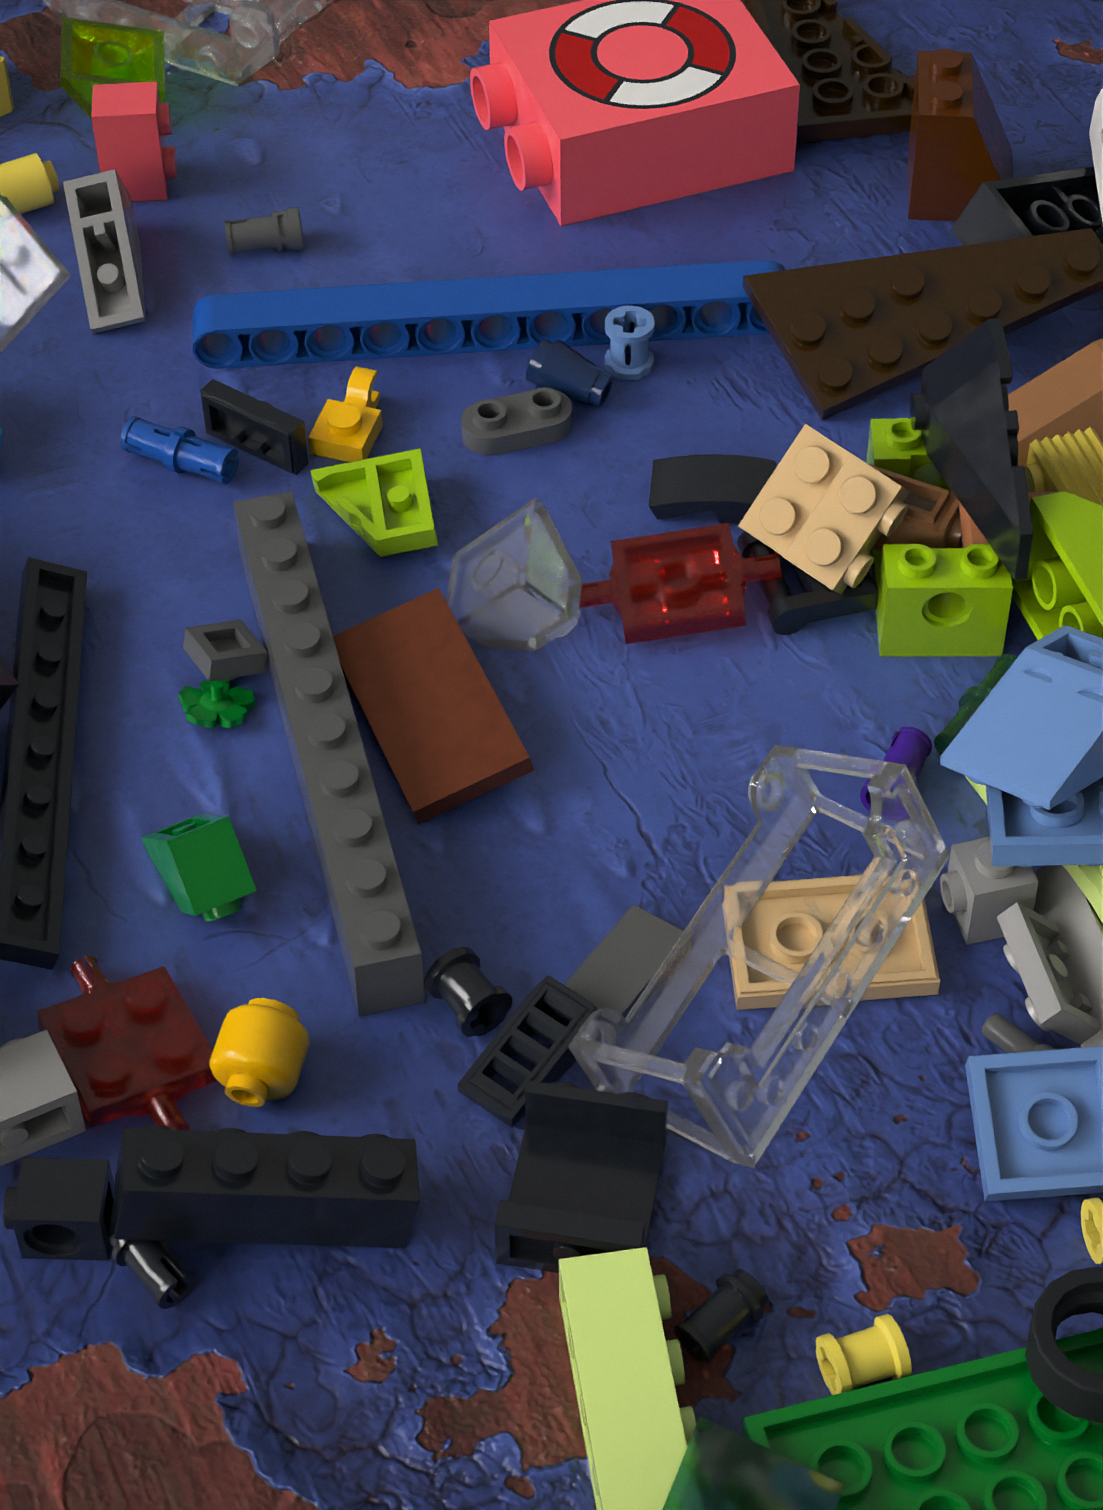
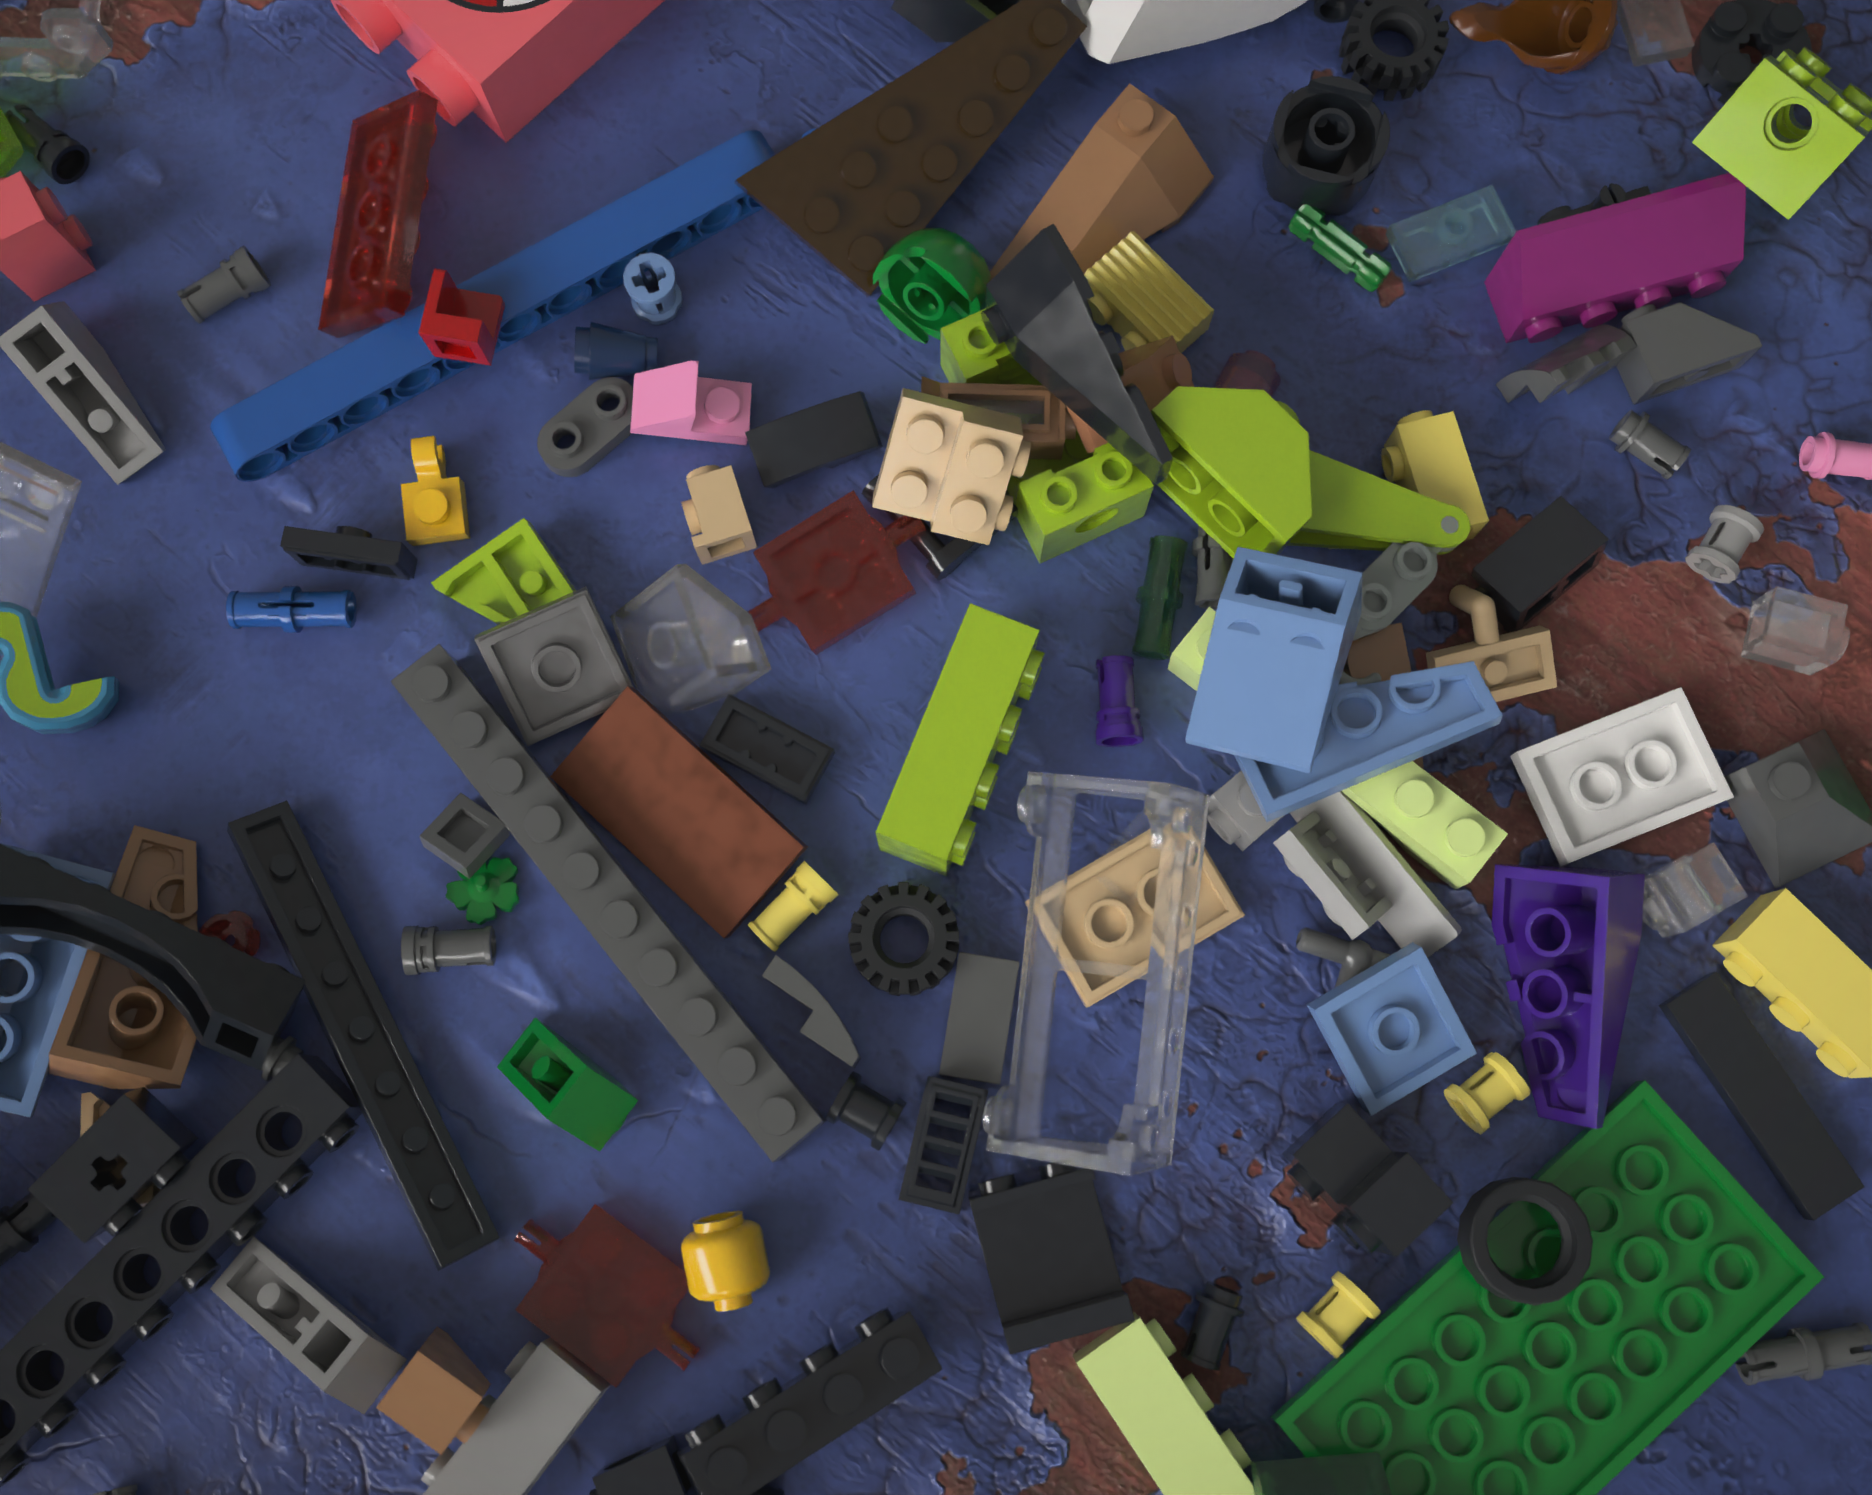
camera: 25 degrees left, 30 degrees up
none -> black pin [1,104,90,184]
none -> clear red plate [318,90,438,338]
none -> dark grey pin [401,926,496,975]
none -> red panel [419,268,505,366]
none -> flat silver plate [474,587,634,746]
none -> bright pink slope [630,360,752,446]
none -> tan brick [681,465,757,565]
none -> black plate [699,694,835,805]
none -> light yellow pin [748,860,839,952]
none -> dark grey slope [762,955,861,1069]
none -> black tyre [848,882,959,996]
none -> green cylinder [873,228,991,344]
none -> lime brick [876,603,1045,876]
none -> black brick [1282,1103,1453,1257]

